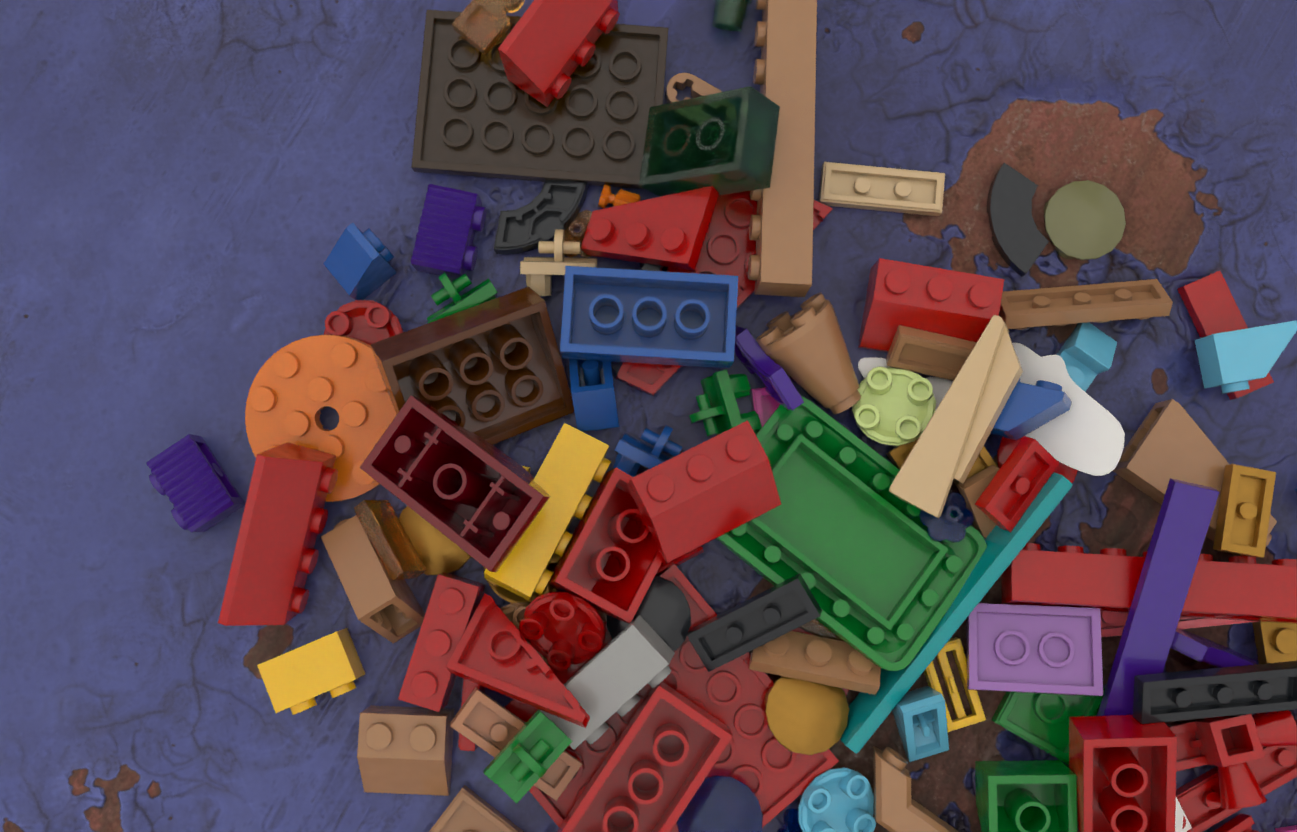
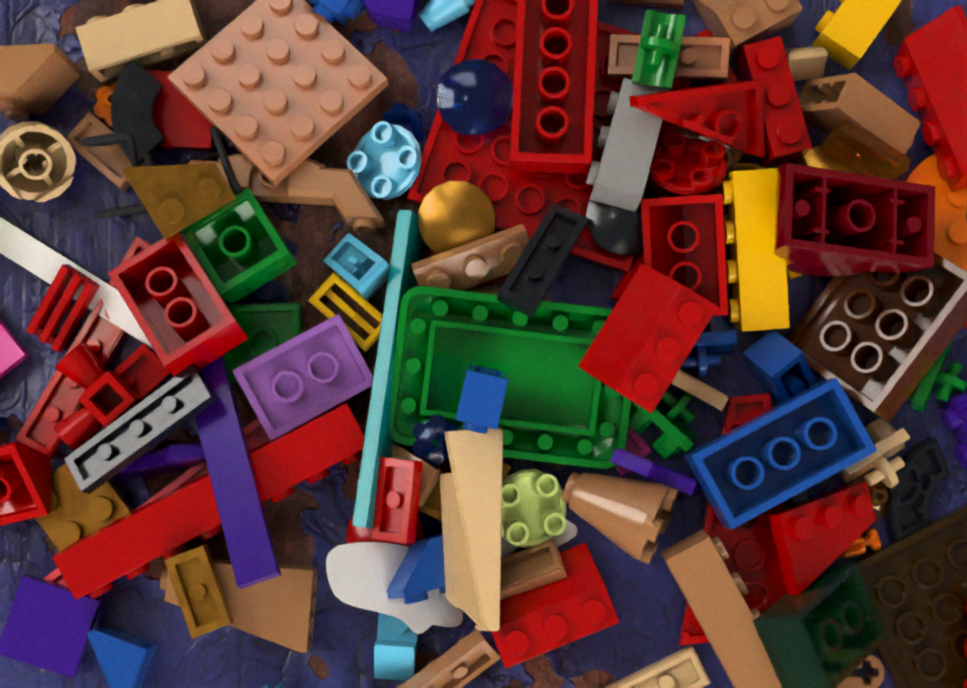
camera: 150 degrees right, 0 degrees up
none -> blue brick [455,363,509,434]
none -> tan tile [671,369,728,411]
none -> tan slope [785,46,828,81]

